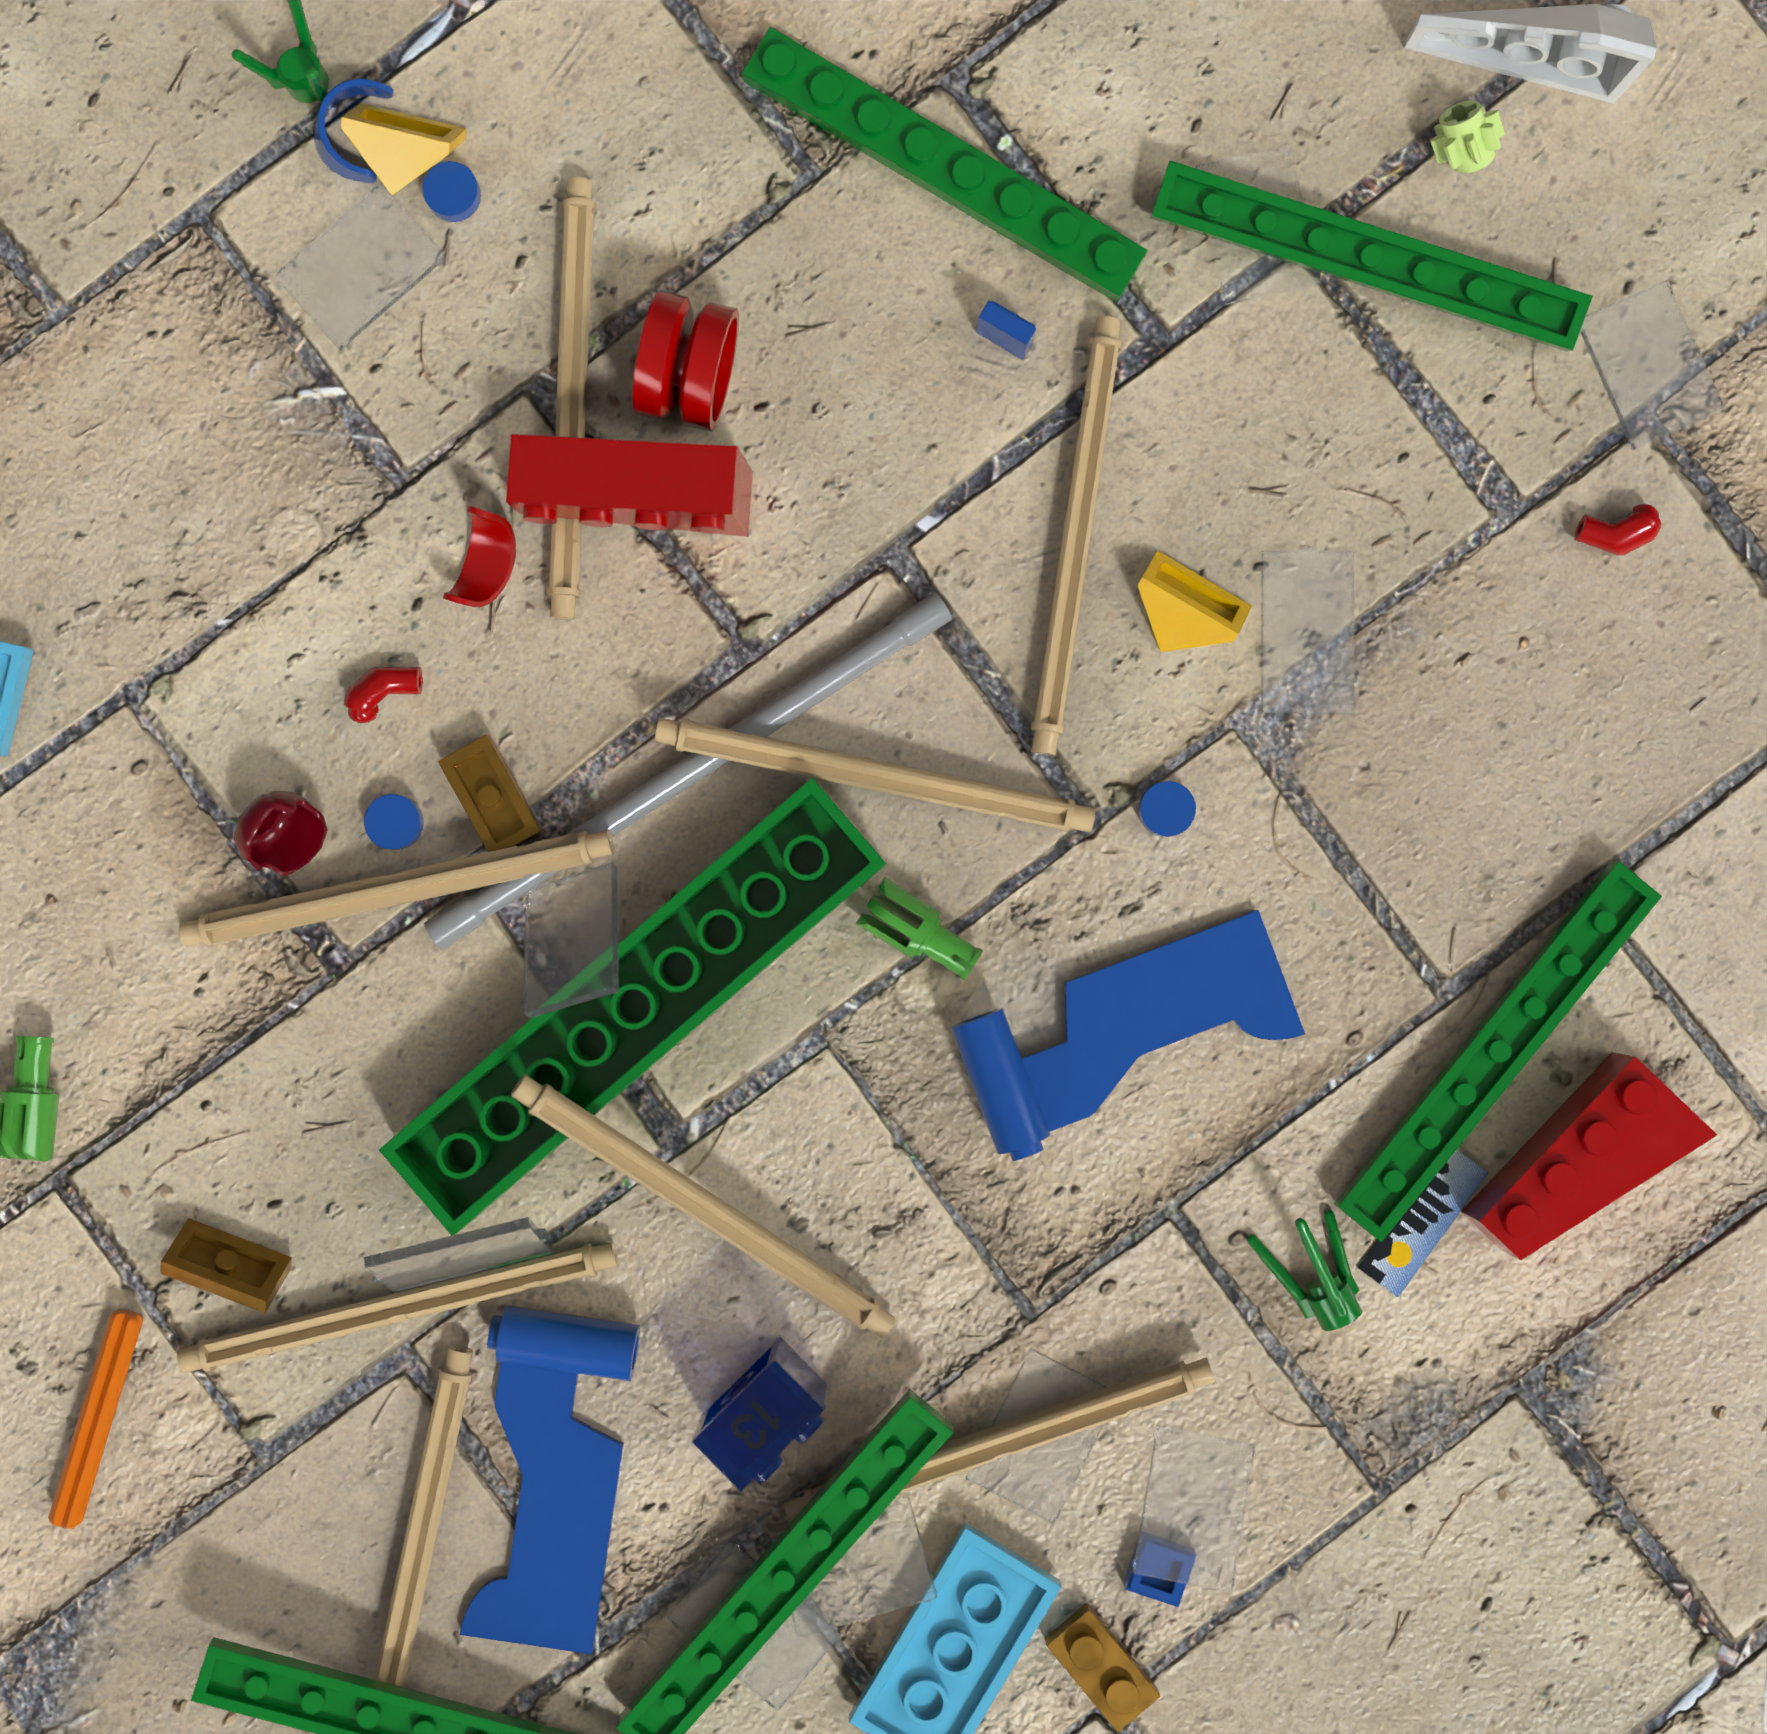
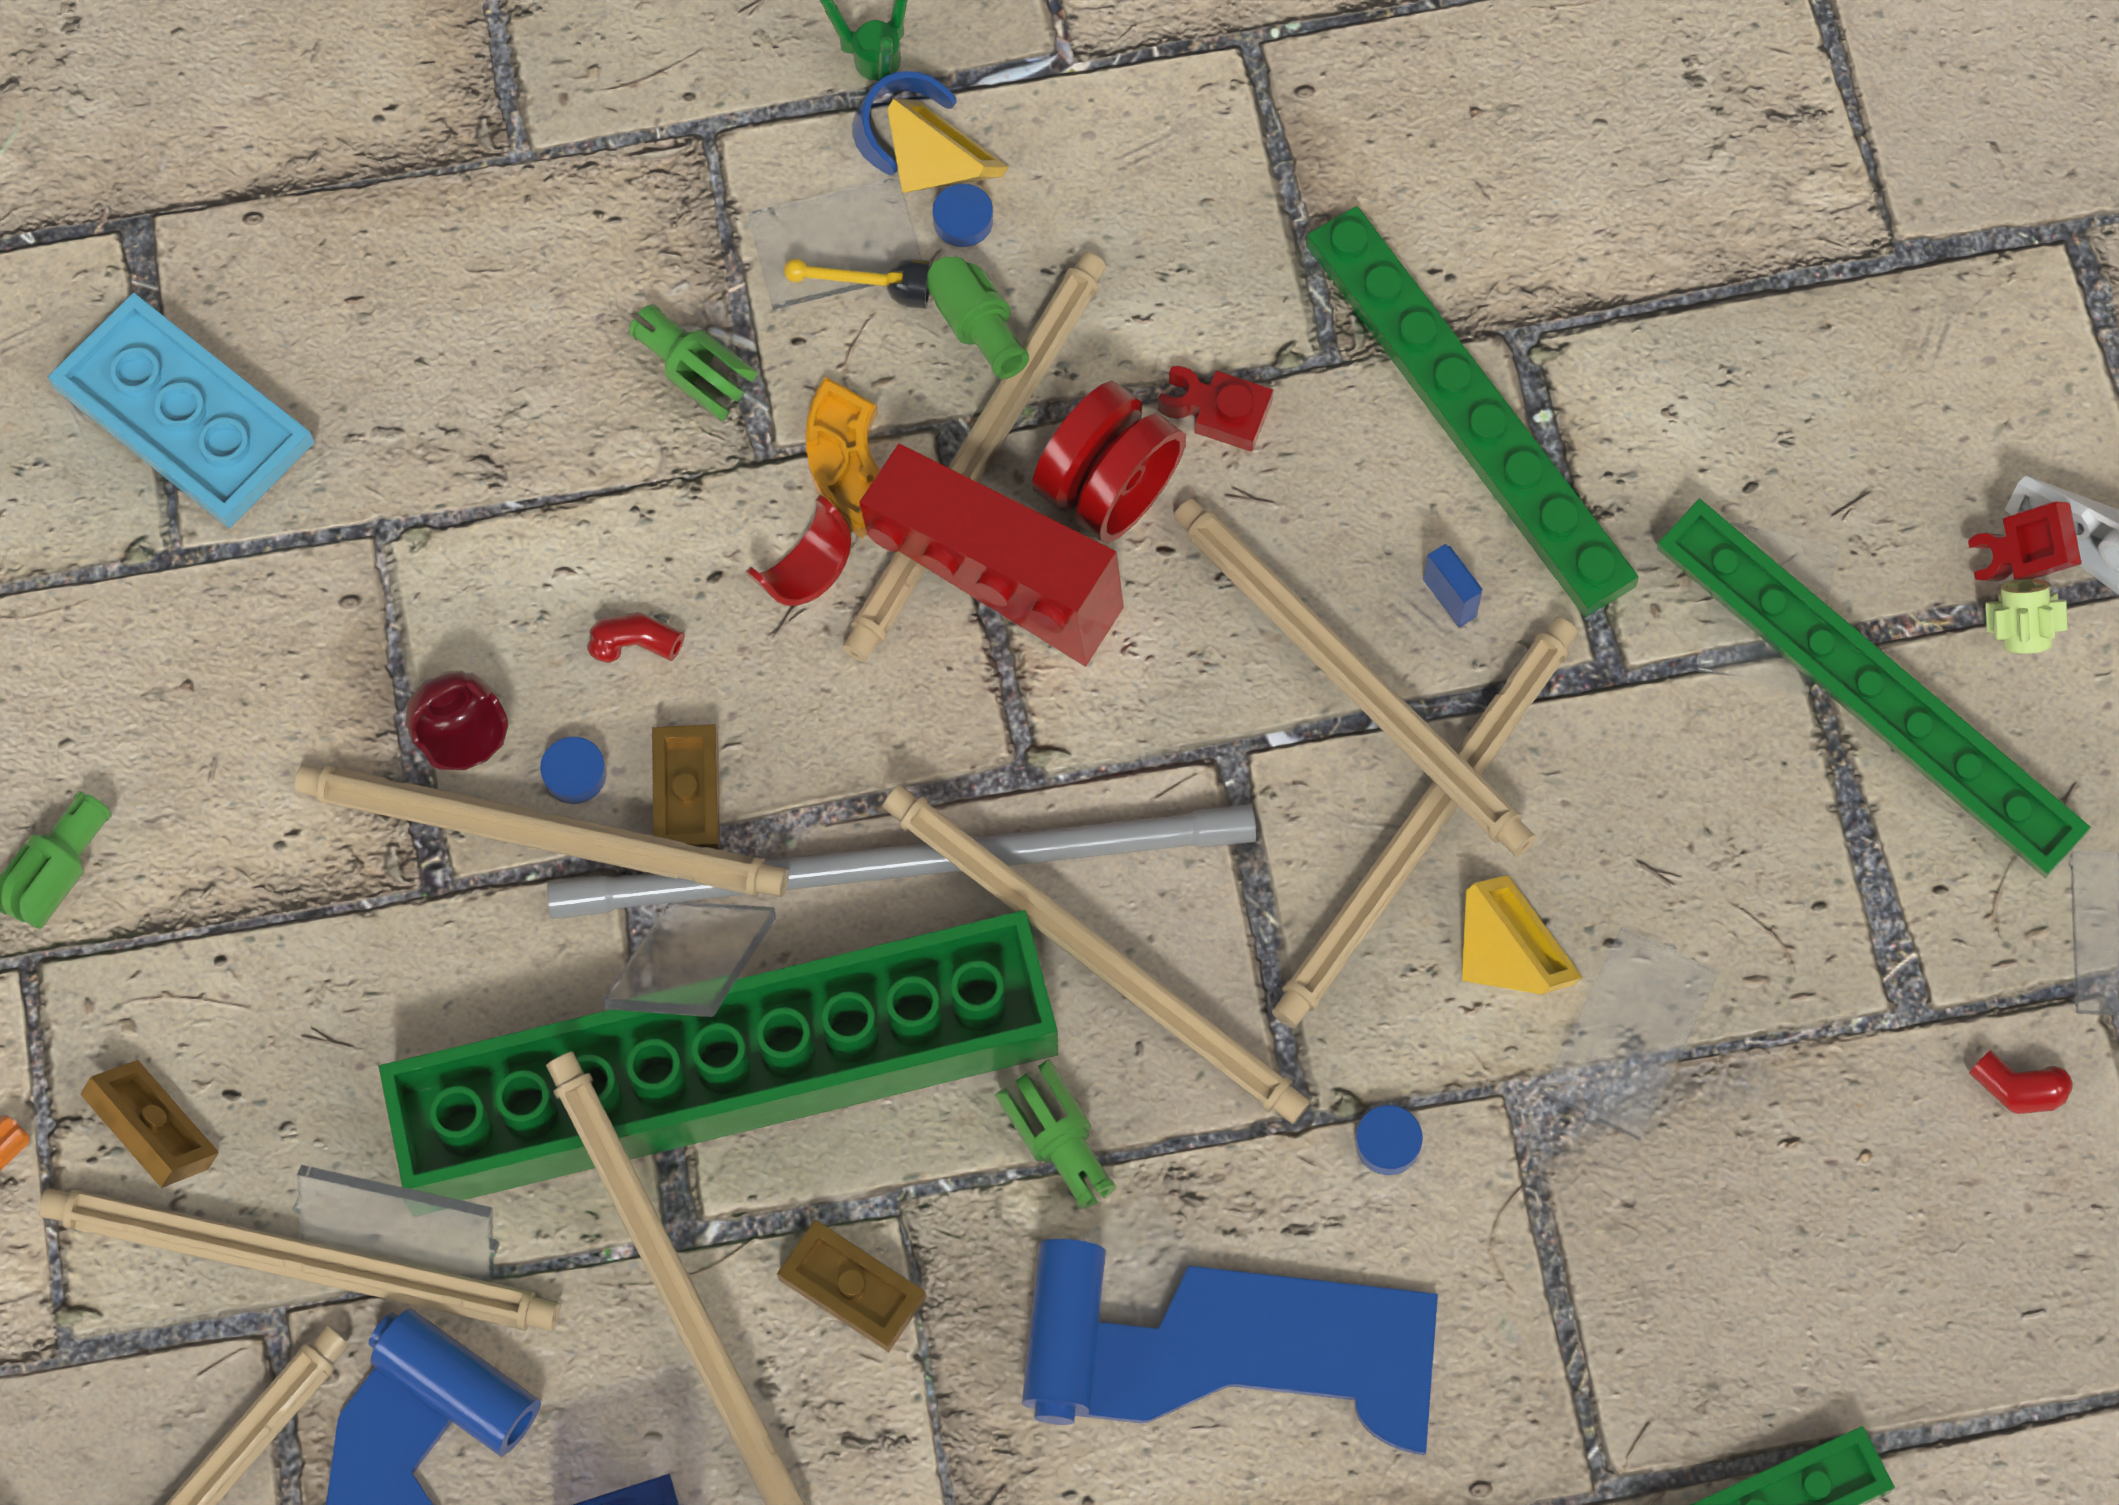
camera: 30 degrees right, 20 degrees down
none -> bright green arm [629,304,759,421]
none -> pearl gold plate [777,1219,927,1353]
none -> hinge [784,258,932,309]
none -> light orange tile [806,377,880,539]
none -> bright green arm [927,257,1029,379]
none -> red plate [1158,366,1274,452]
none -> tan piece [1174,498,1536,857]
none -> red plate [1968,501,2082,582]

